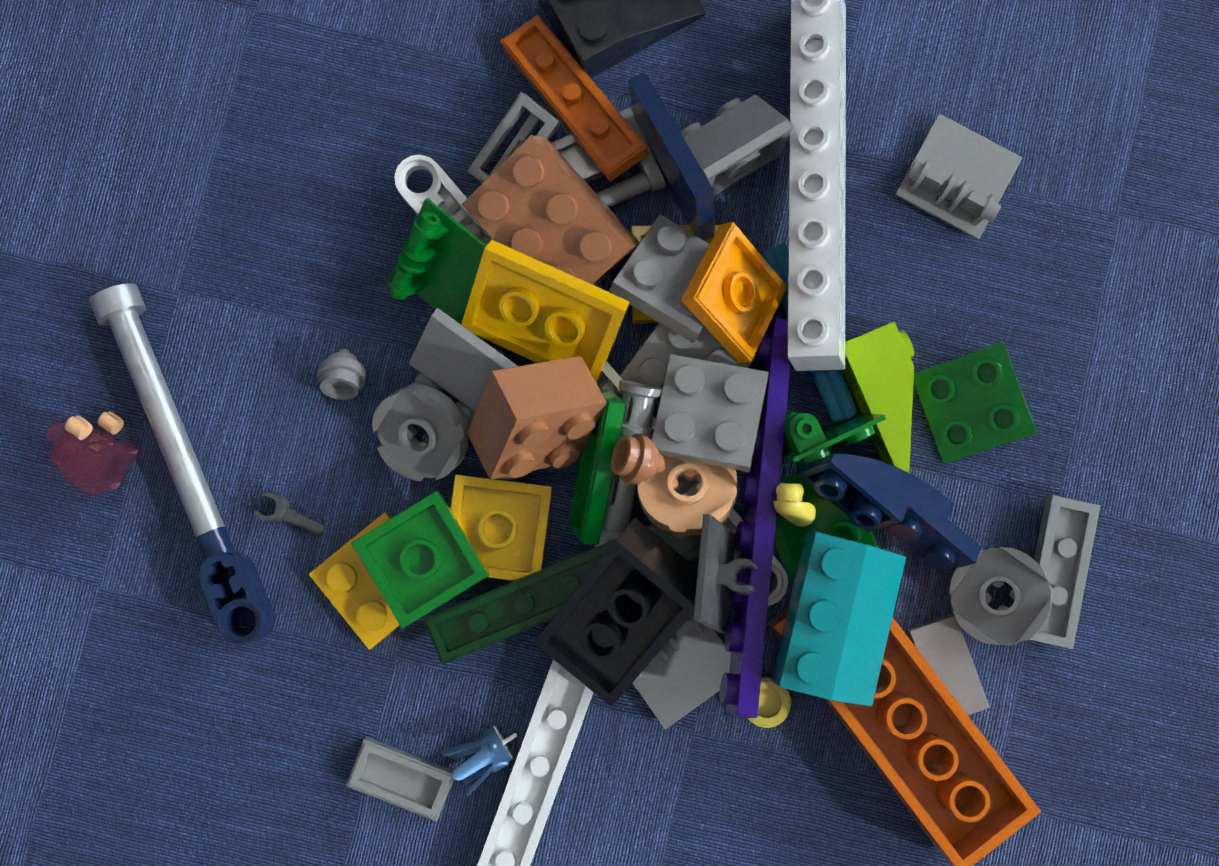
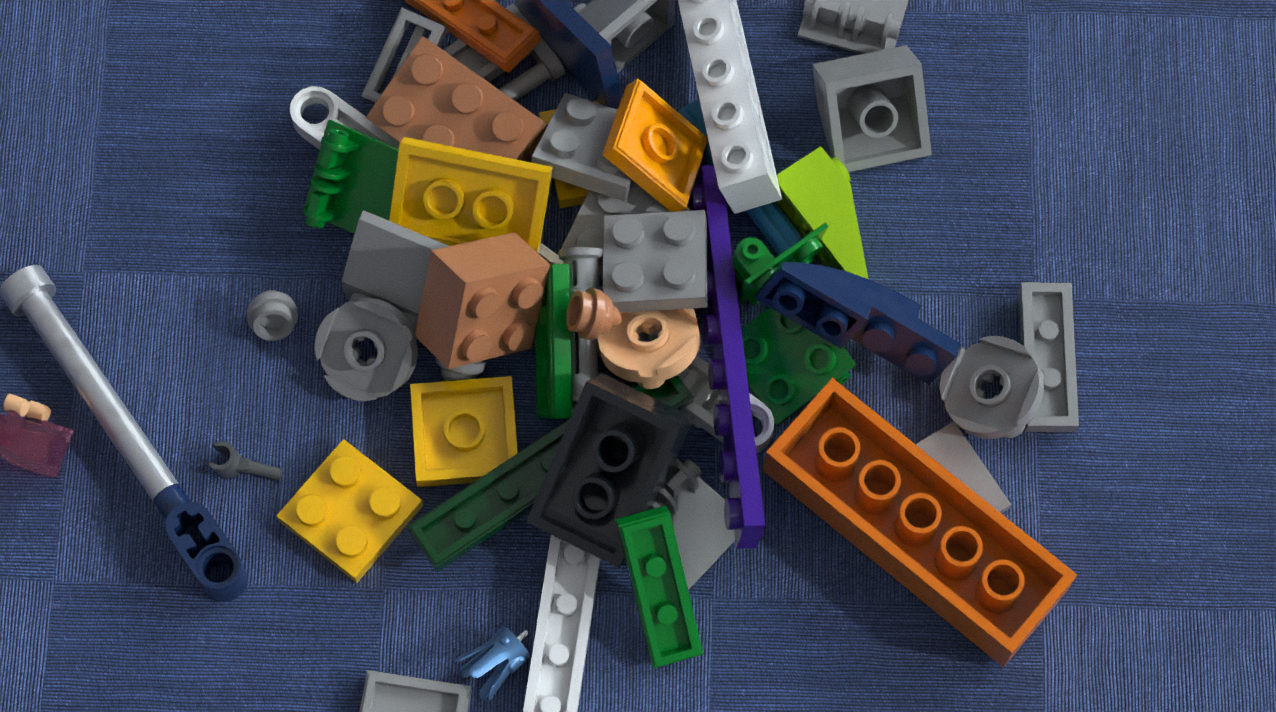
camera: 10 degrees left, 15 degrees down
green plate [351,491,490,629] -> none
dark grey piece [693,514,758,633] -> none
light yellow tile [748,677,791,728] -> none
teal slope [771,532,906,706] -> none
light yellow arm [773,483,816,527] -> none
green hinge [914,341,1038,464] -> none
none -> green tile [615,505,703,669]
none -> light grey slope [812,45,932,172]

